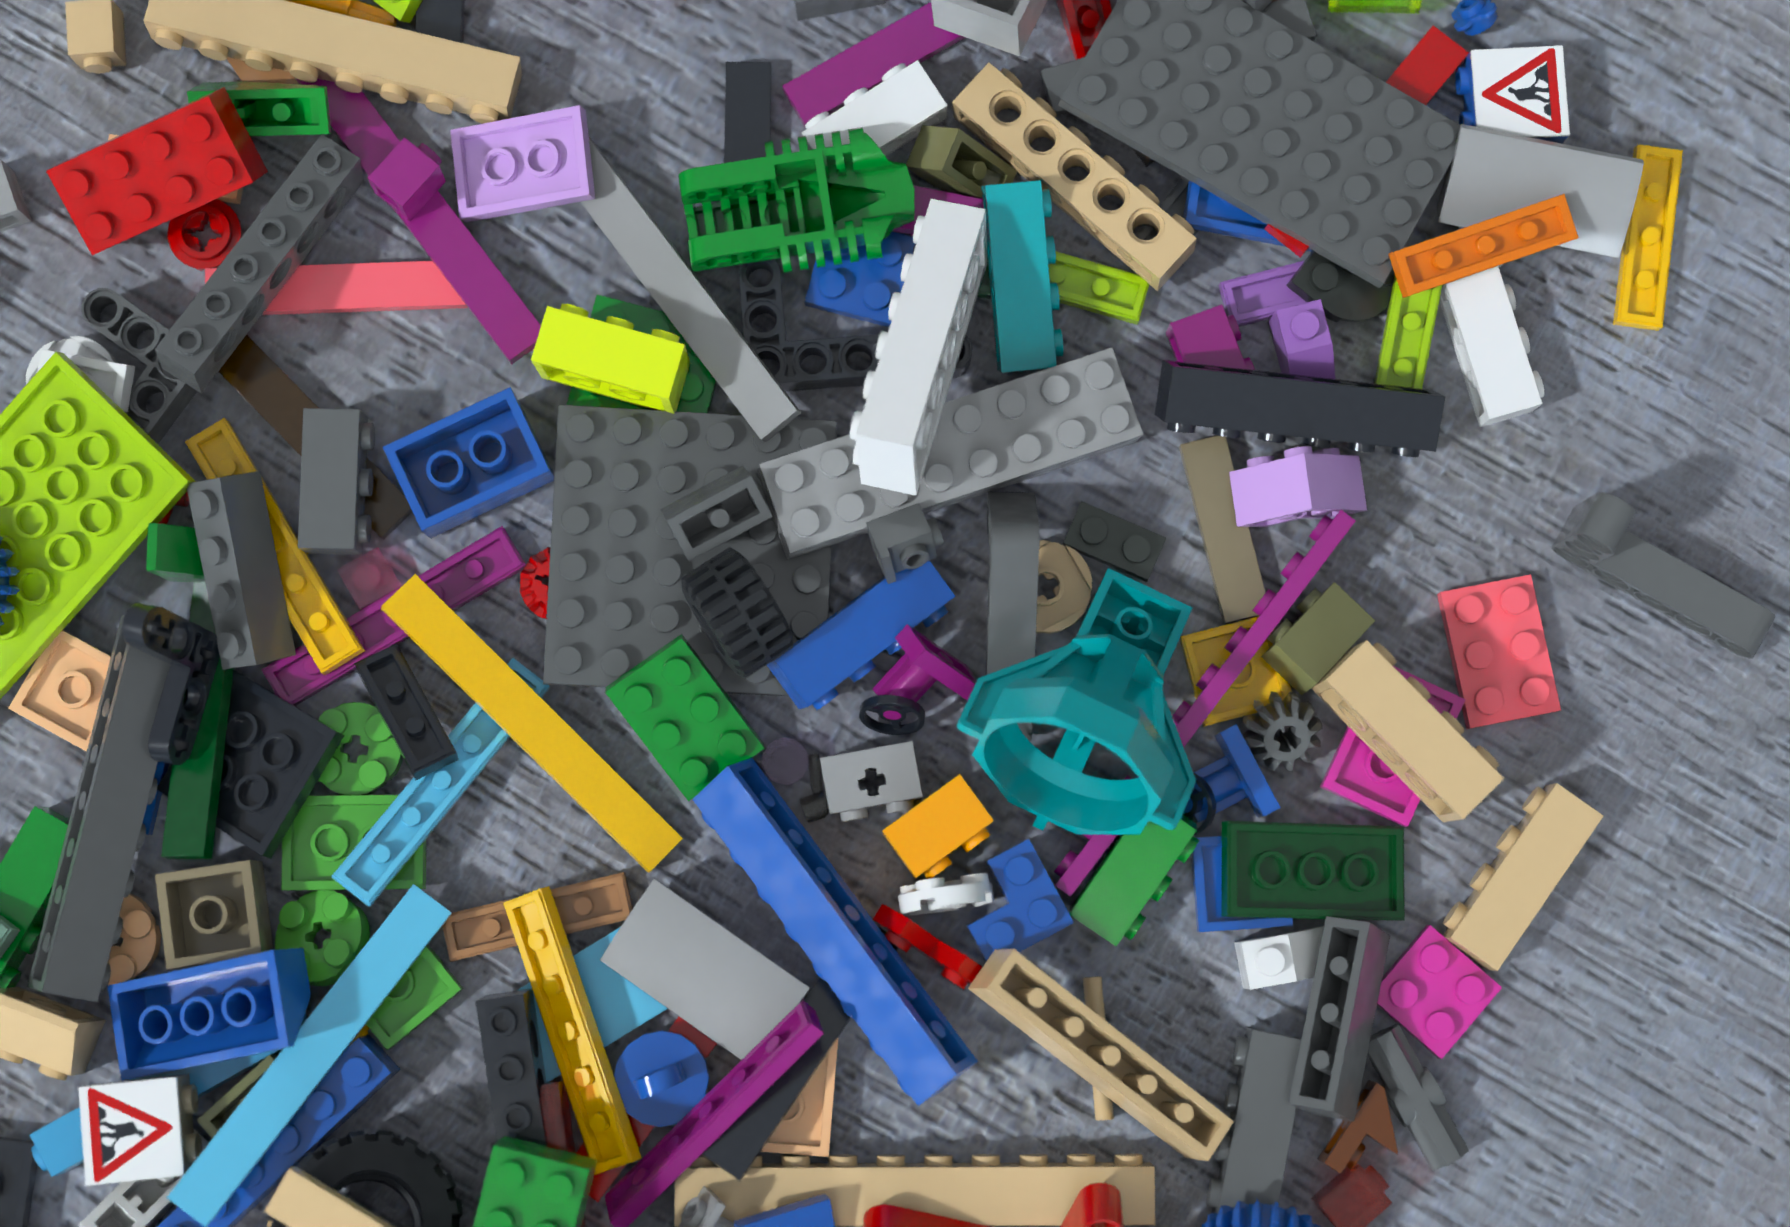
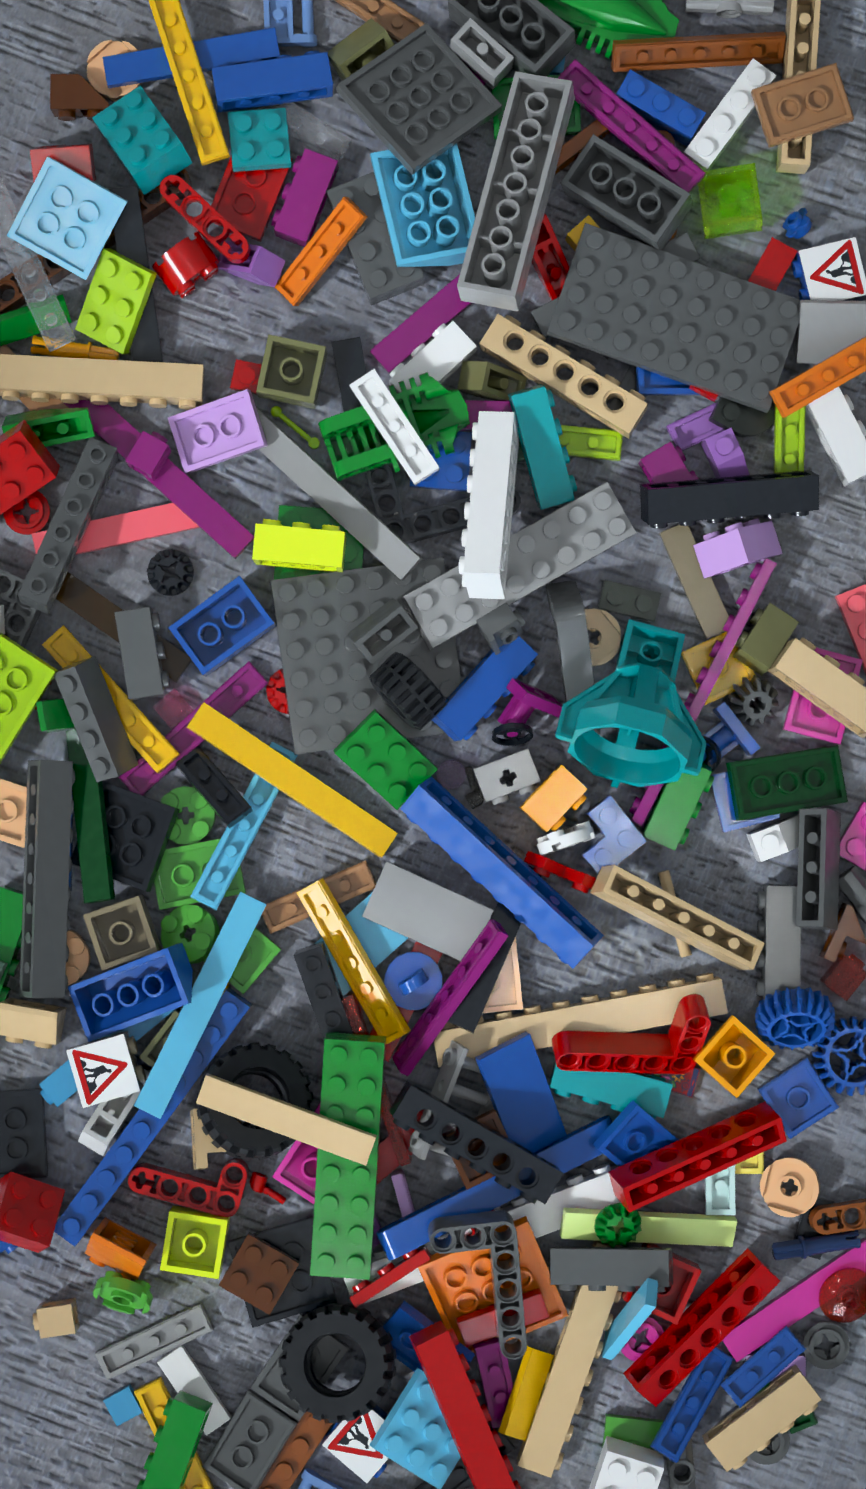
camera: 10 degrees left, 5 degrees up
black beam [122,603,220,765] -> none
none -> black gear [147,549,194,596]
none -> red plate [230,359,262,395]
none -> olive brick [256,334,327,409]
none -> lime hinge [270,406,320,449]
none -> white plate [349,369,440,485]

